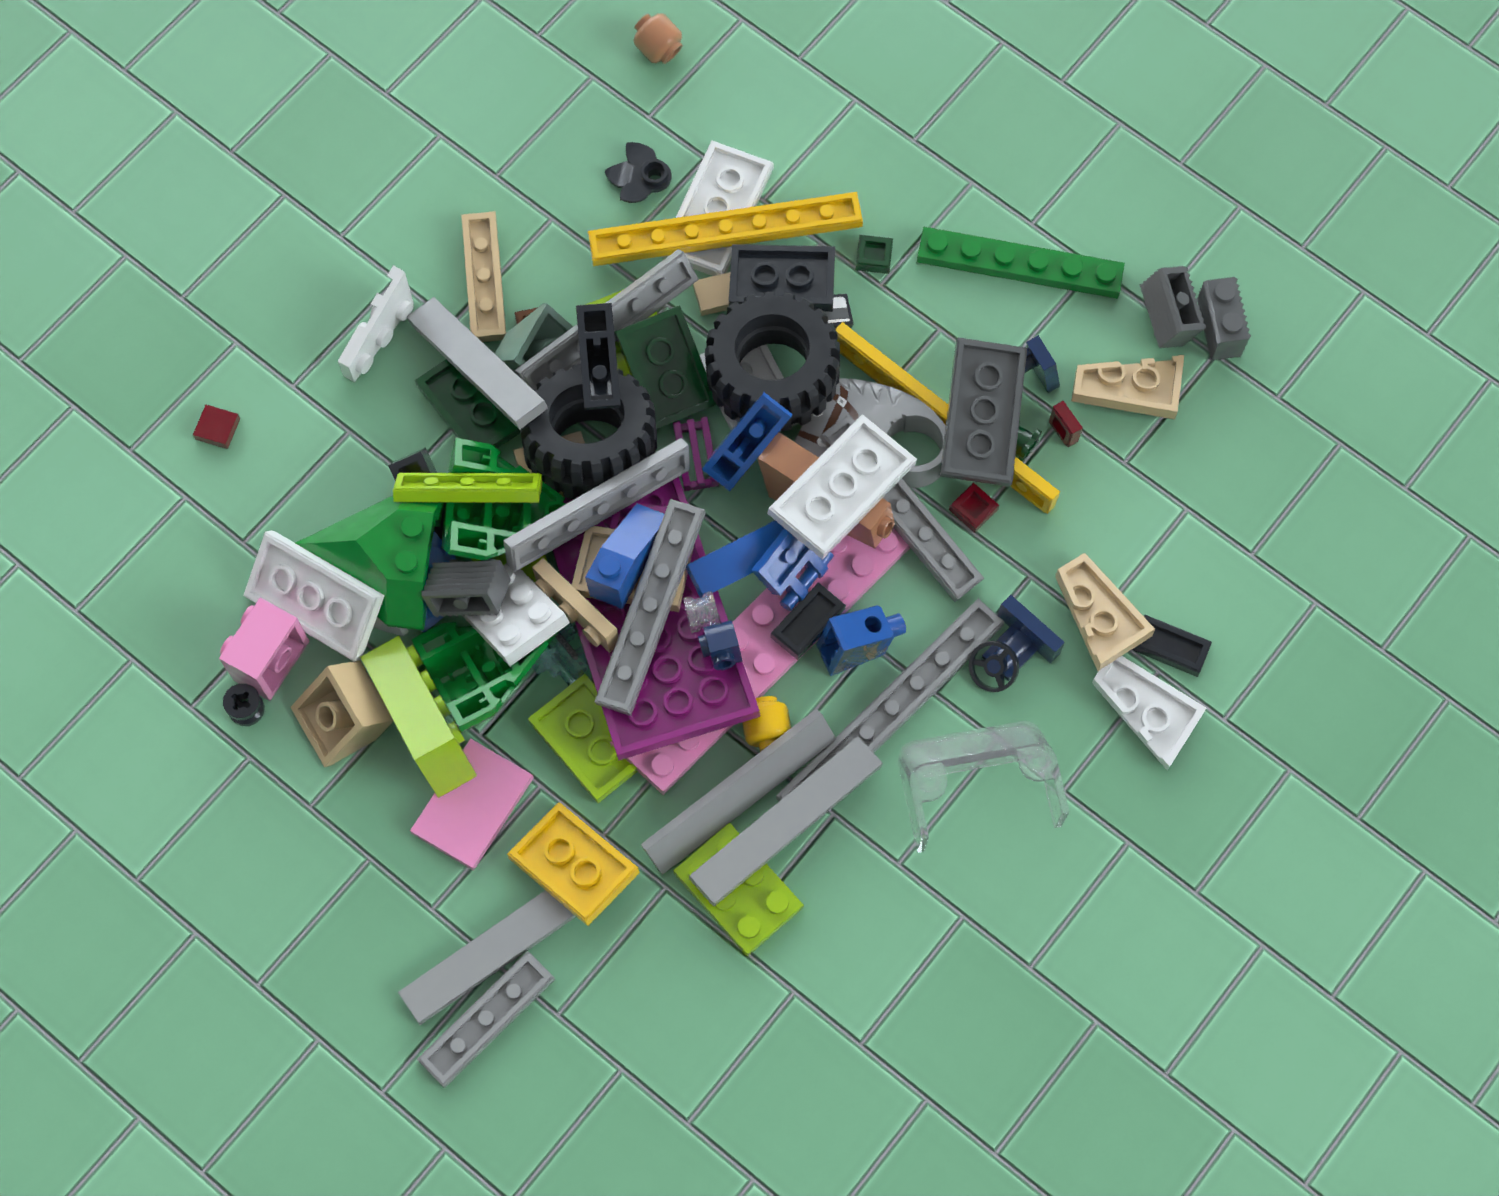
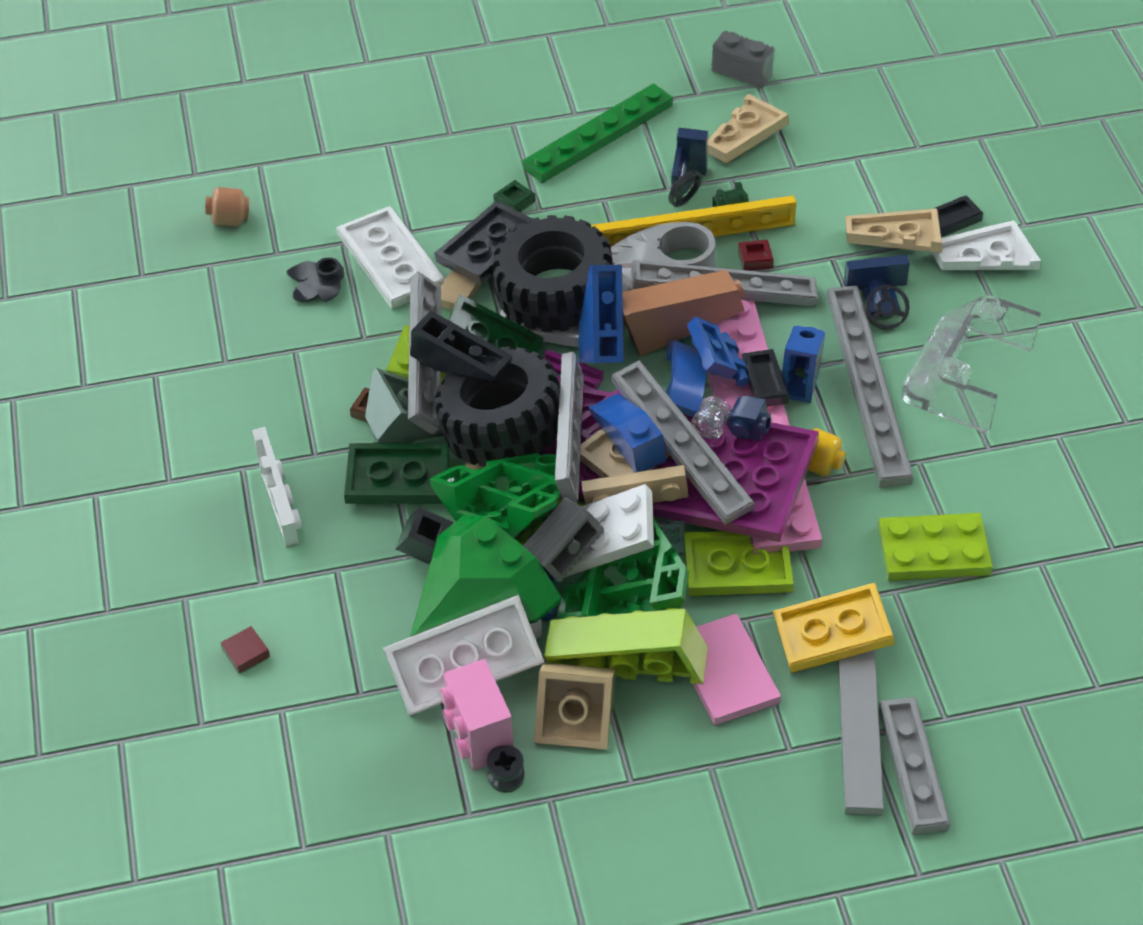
camera: 50 degrees left, 20 degrees down
lime tile [393,473,542,503] -> none
light grey tile [407,297,548,429] -> none
tan plate [461,211,506,342] -> none
yellow tile [588,192,863,266] -> none
light grey tile [641,709,836,875] -> none
light grey tile [689,736,883,907] -> none
white tile [767,414,917,560] -> none
dark grey tile [940,337,1027,487] -> none
dark red tile [1049,400,1083,448] -> none
dark grey brick [1139,266,1206,348] -> none

